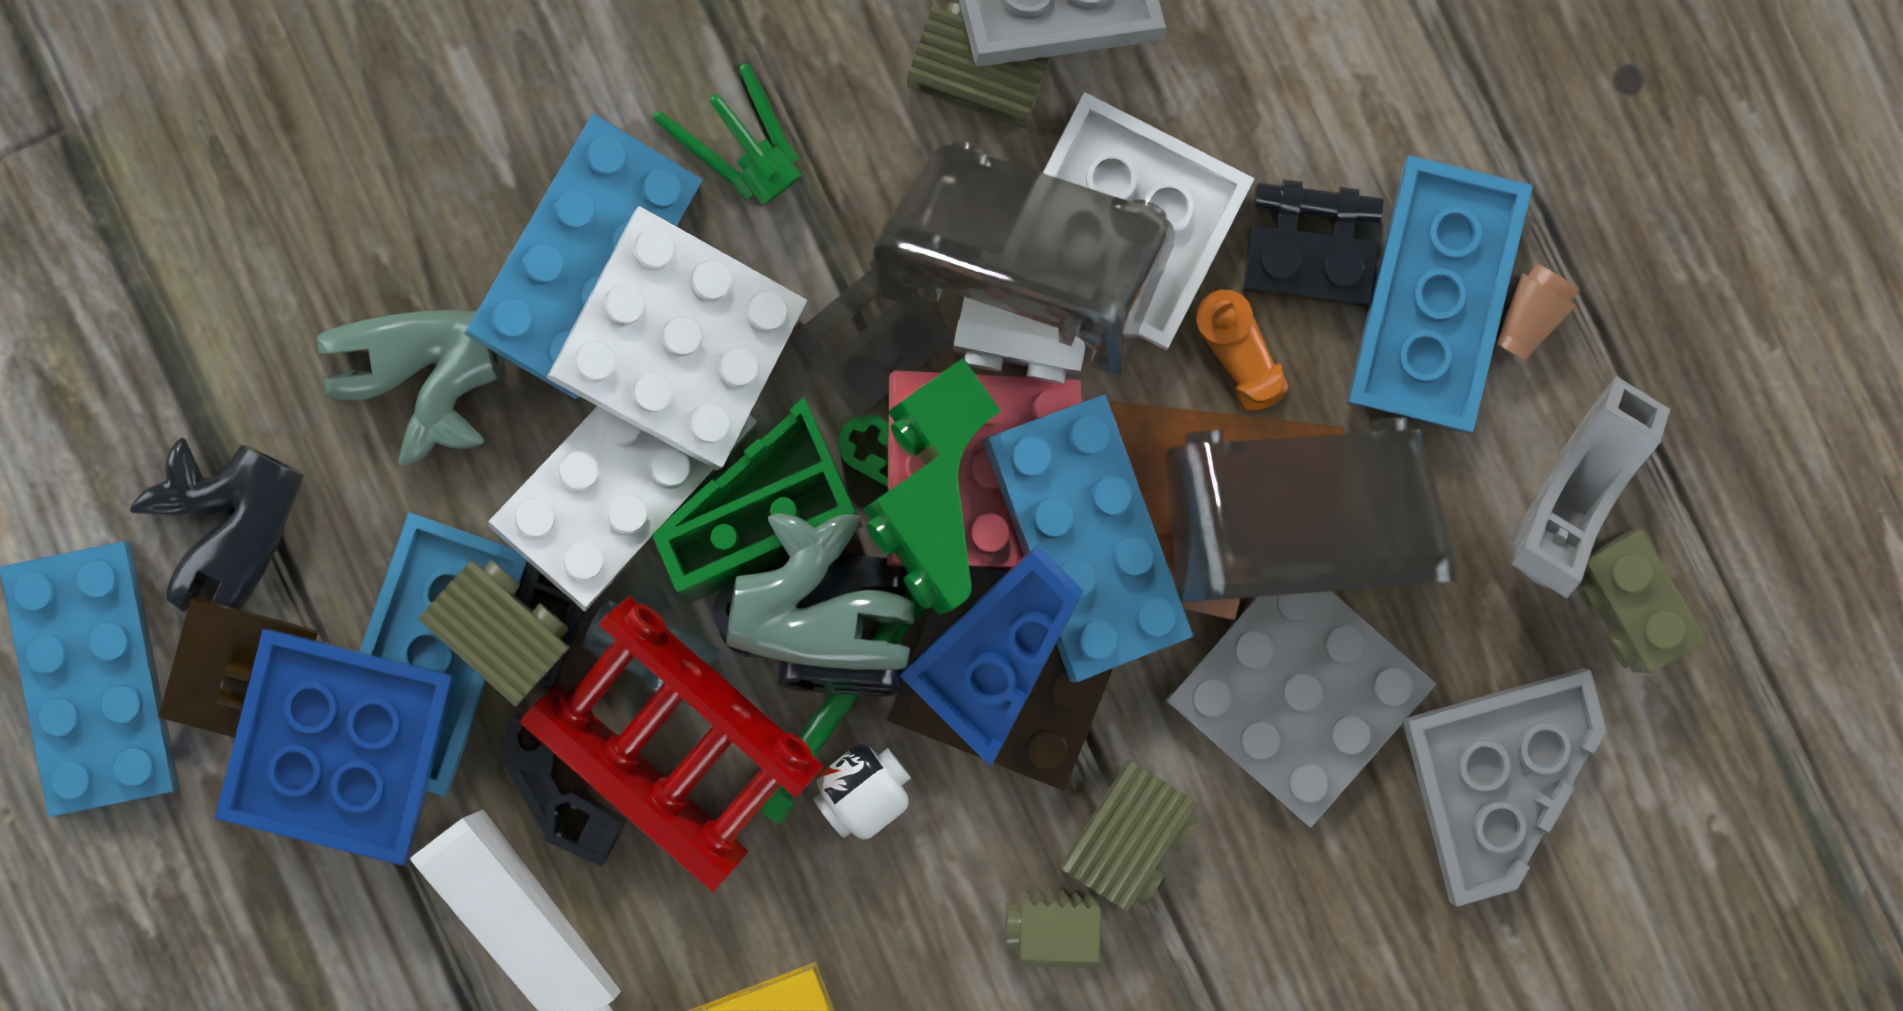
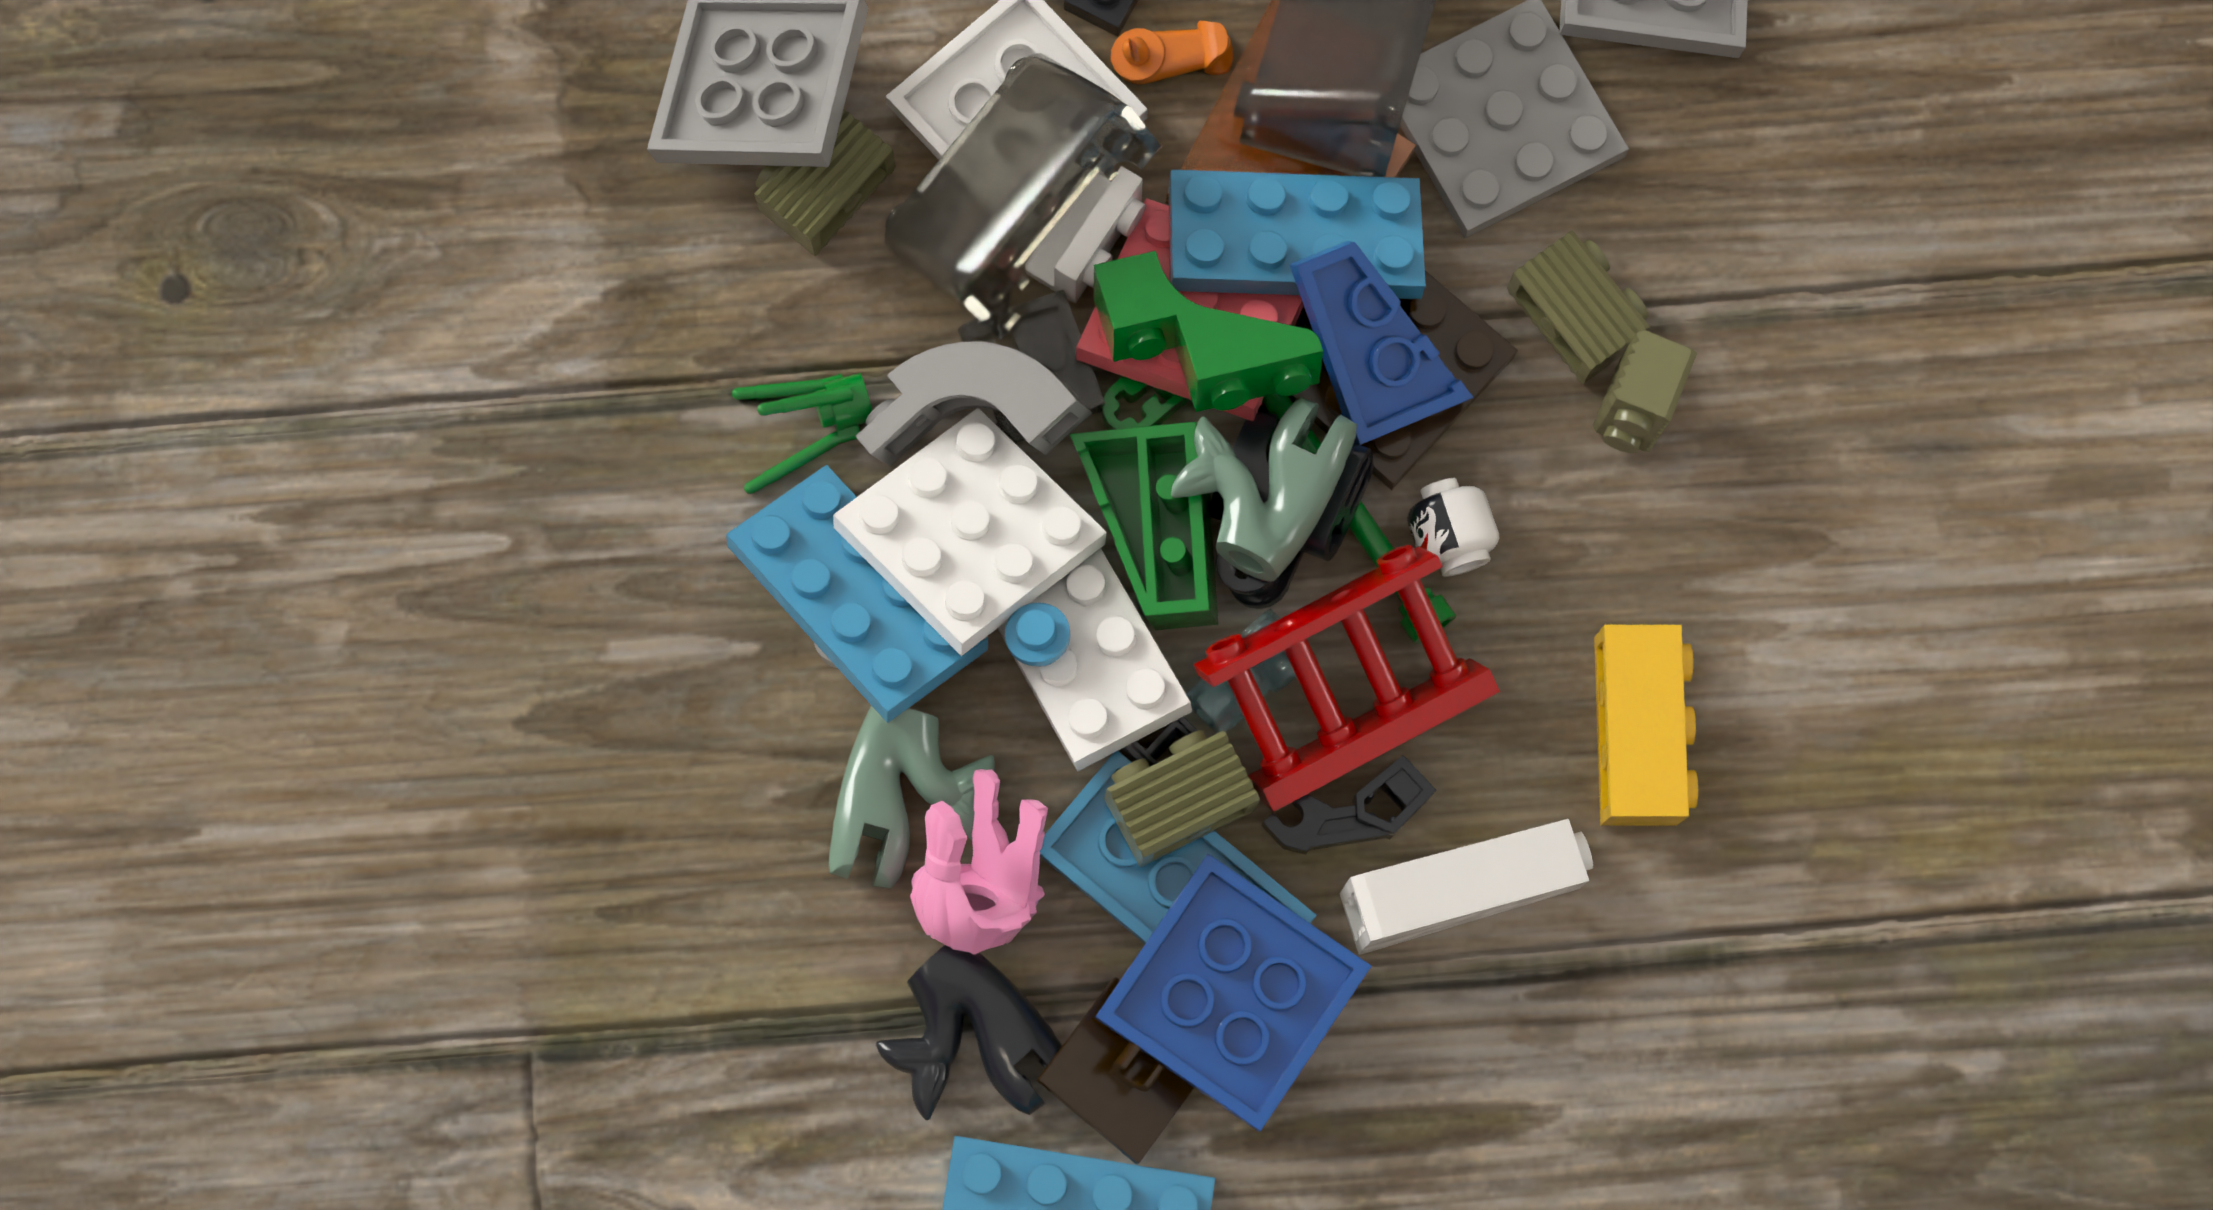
camera: 70 degrees left, 10 degrees down
none -> light grey arch [856,341,1092,466]
none -> bright pink piece [910,769,1048,955]
none -> dark azure plate [1005,603,1071,667]

